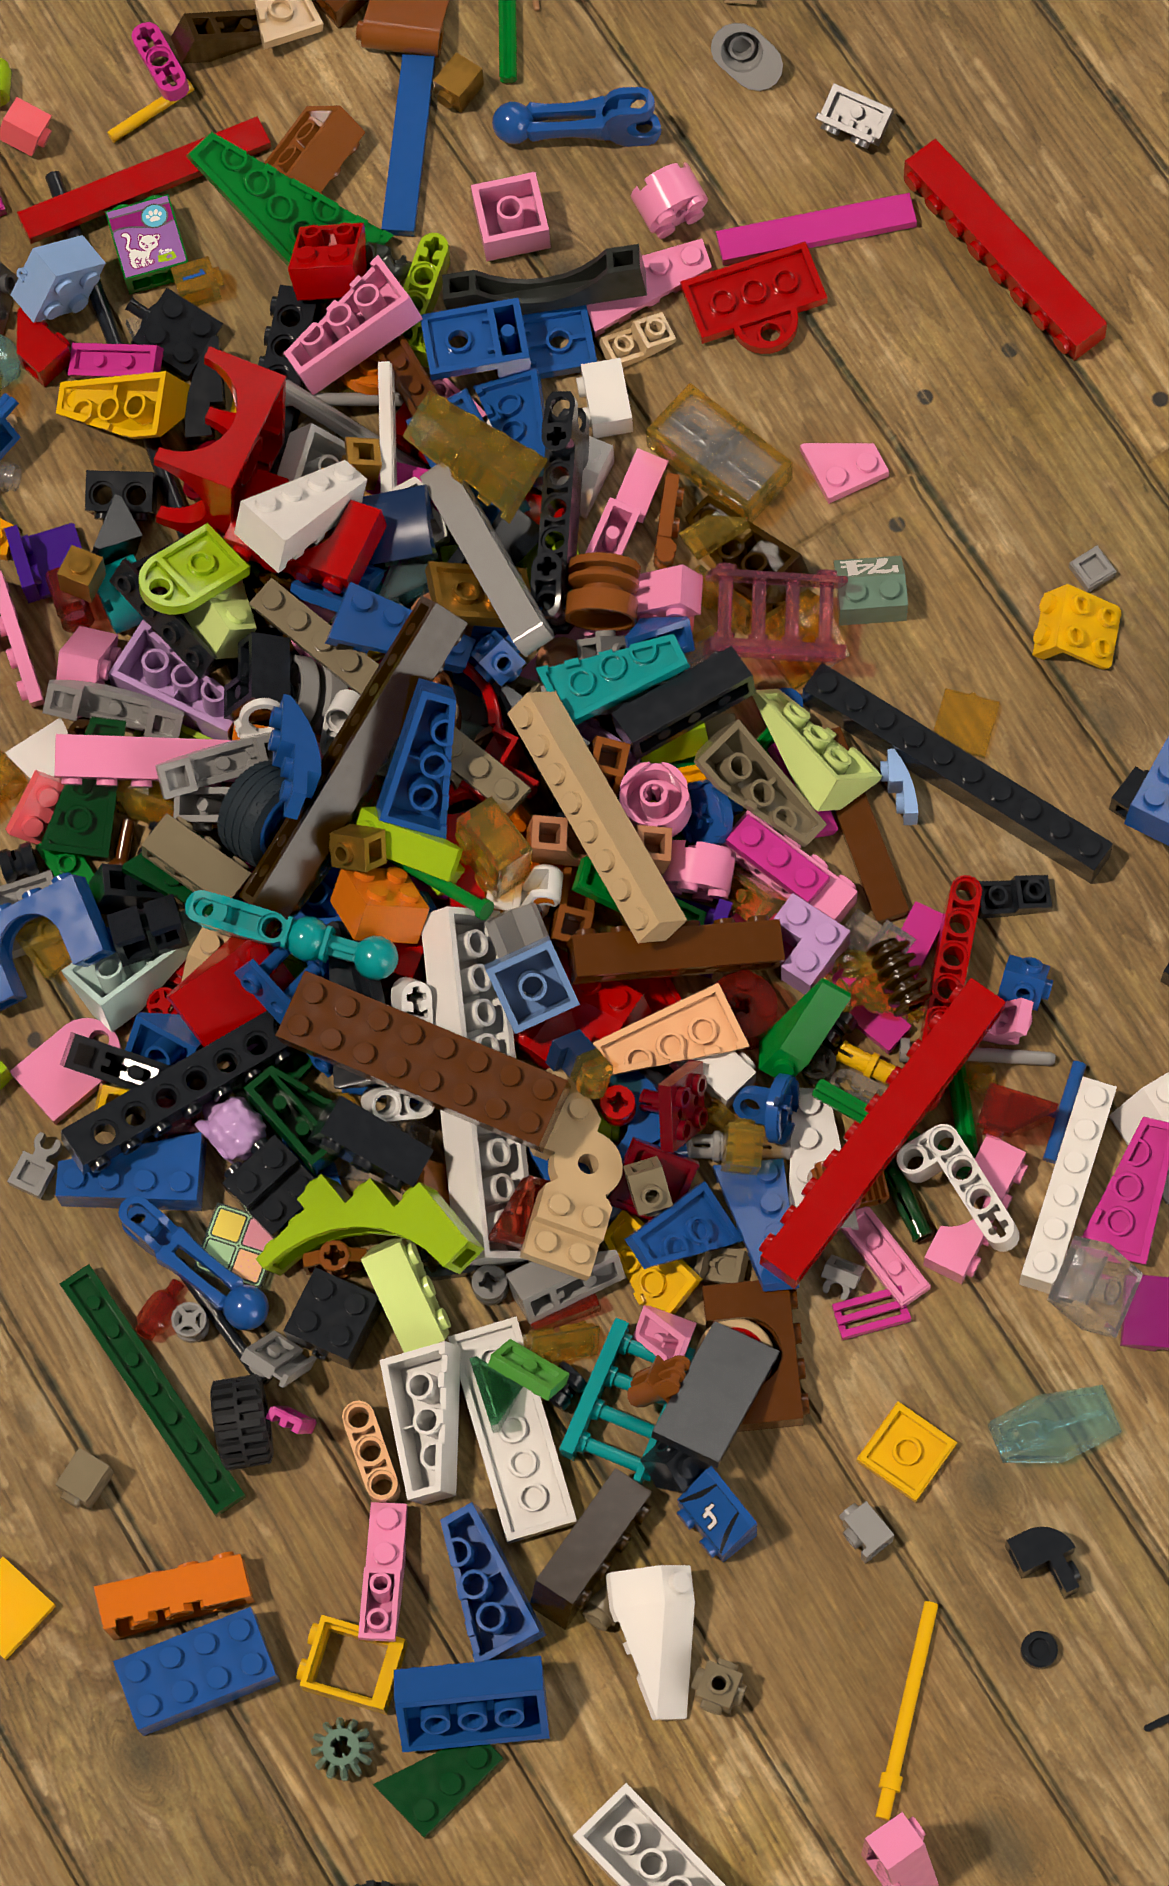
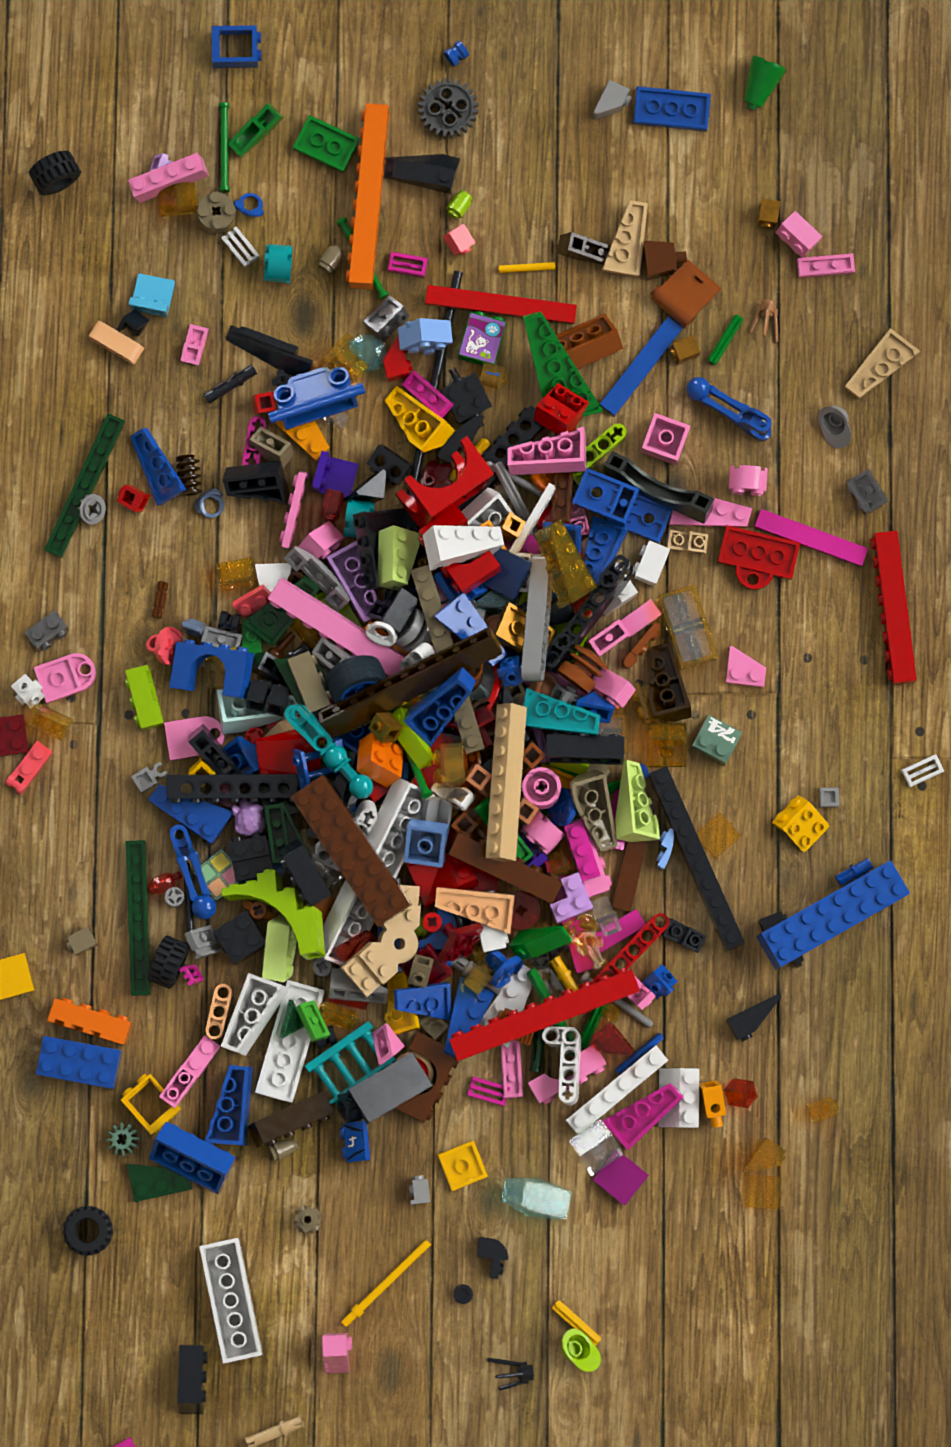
camera: 20 degrees right, 10 degrees up
pearl gold brick [57,545,106,603] -> none
dark pink beam [132,22,189,101] -> none
lime tile [139,523,250,615] -> none
light grey slope [155,732,273,800] -> none
blue slope [268,694,322,820] -> none
pearl dark grey hair [366,242,412,282] -> none
leg [545,1029,613,1099] -> none
white wedge [606,1565,695,1720] -> none
dark orange arm [627,1355,691,1408] -> none
clear yellow tile [679,515,750,561] -> none
clear pink fence [703,563,848,663] -> none
light grey tile [821,1255,865,1300] -> none
dark brown piece [866,938,933,1017] -> none

